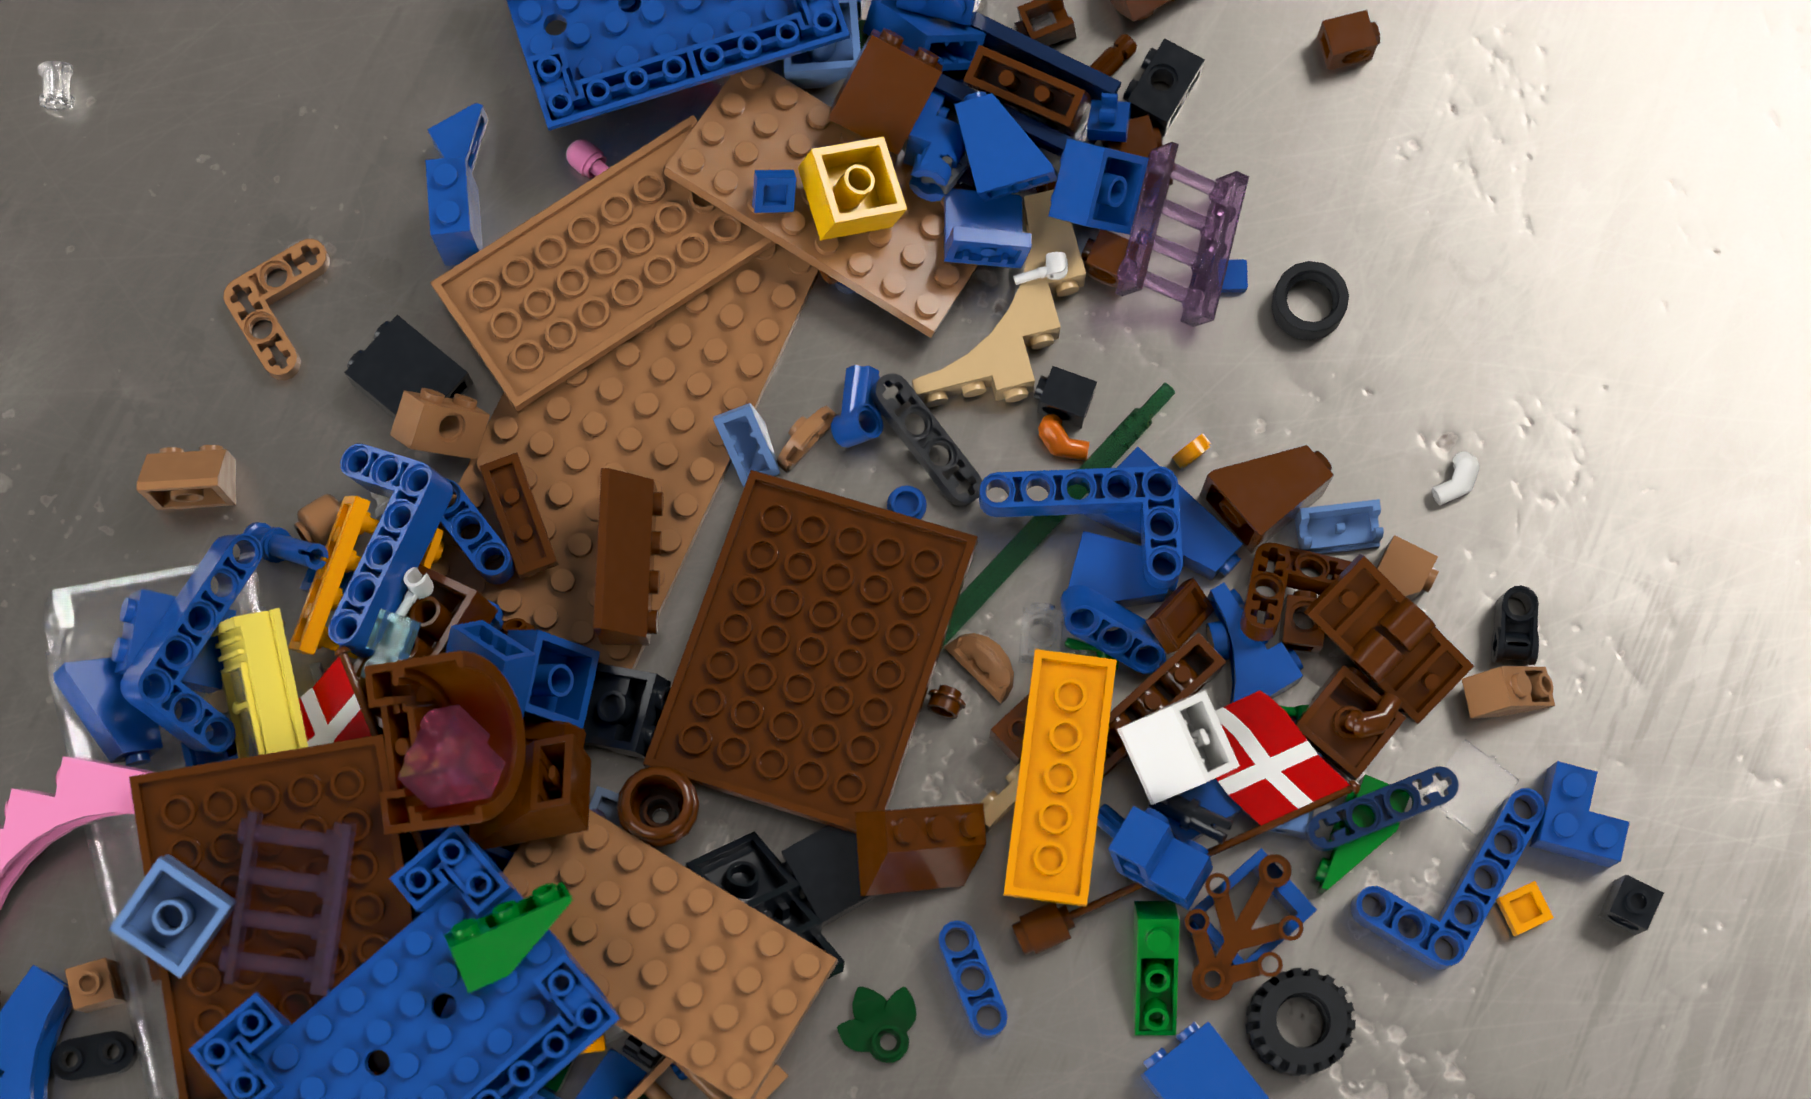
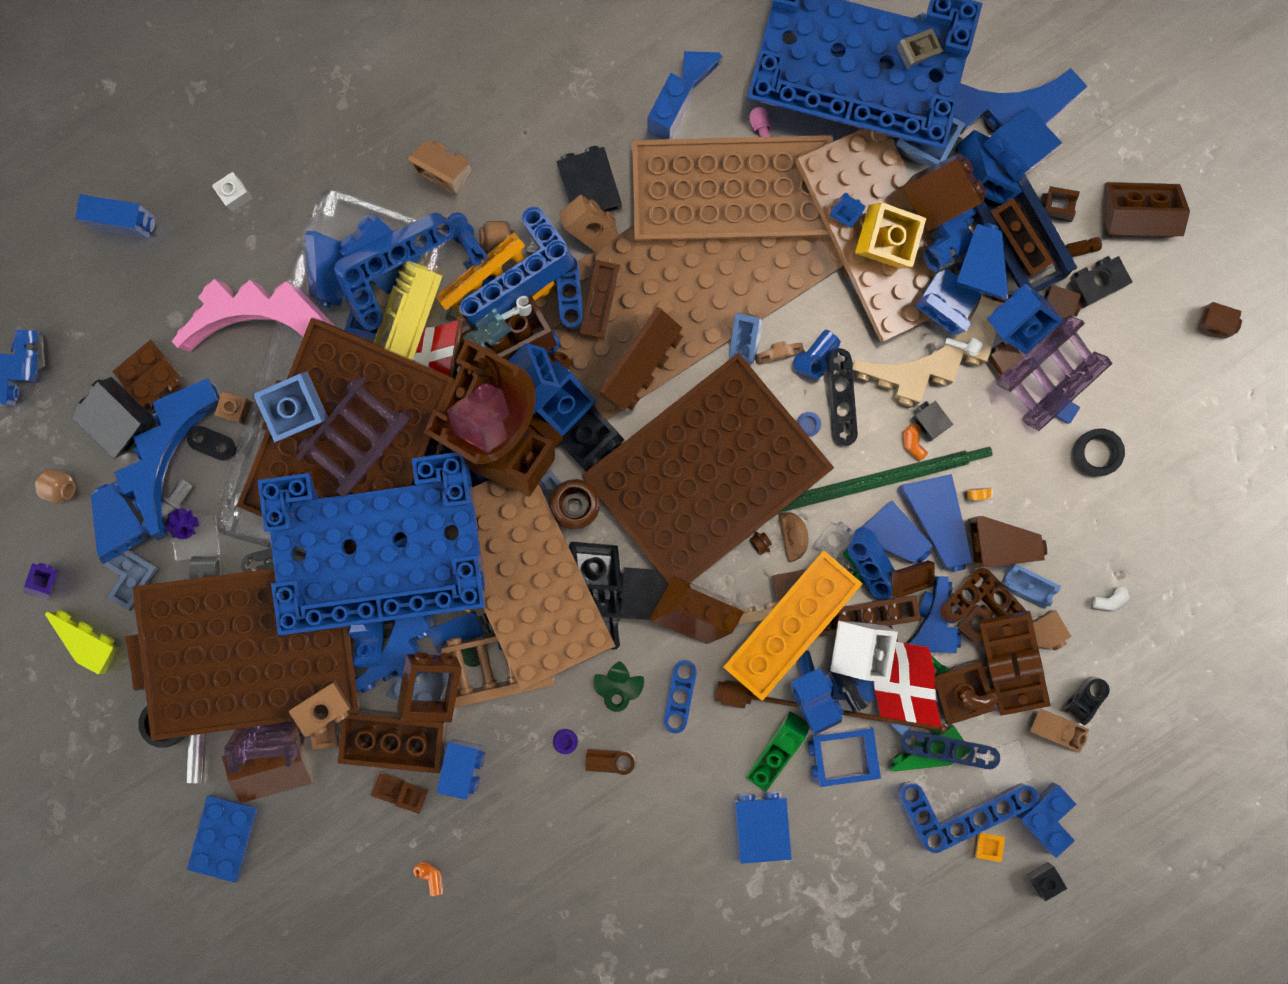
camera: 35 degrees right, 10 degrees up
medium nougat beam [223,239,330,380] -> none
green slope [443,882,573,993] -> none
blue beam [979,466,1183,590] -> none
blue tile [1087,93,1131,142] -> none
reddish brown plant [1185,854,1304,1000] -> none
black tyre [1245,968,1356,1076] -> none

